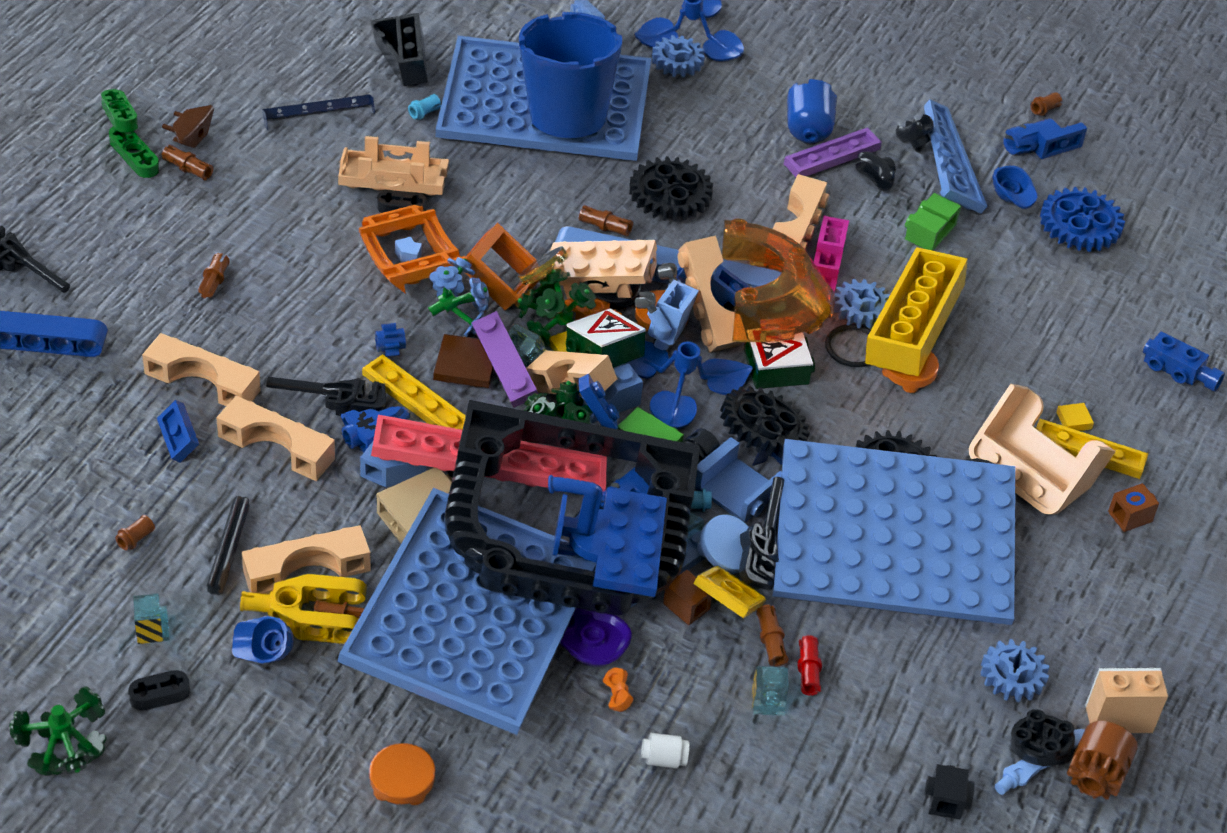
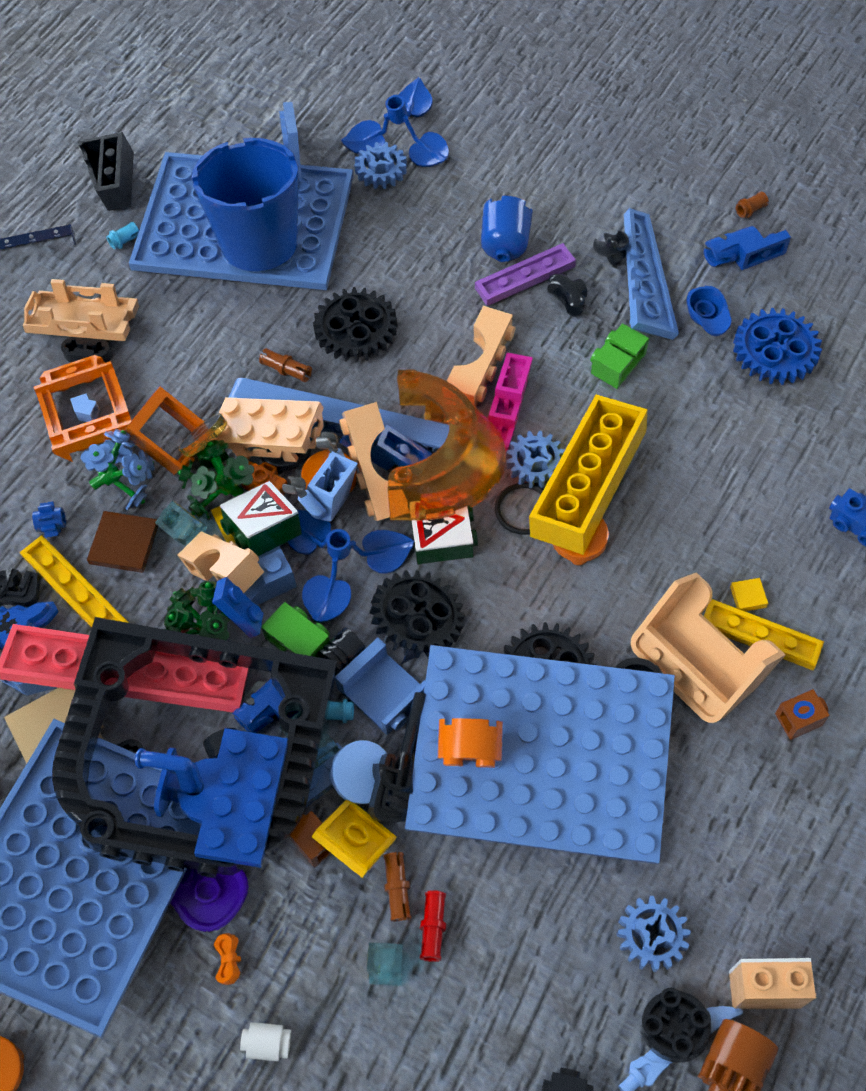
camera: 10 degrees right, 15 degrees up
medium lavender plate [472,311,538,408] -> none
none -> orange brick [438,718,503,768]

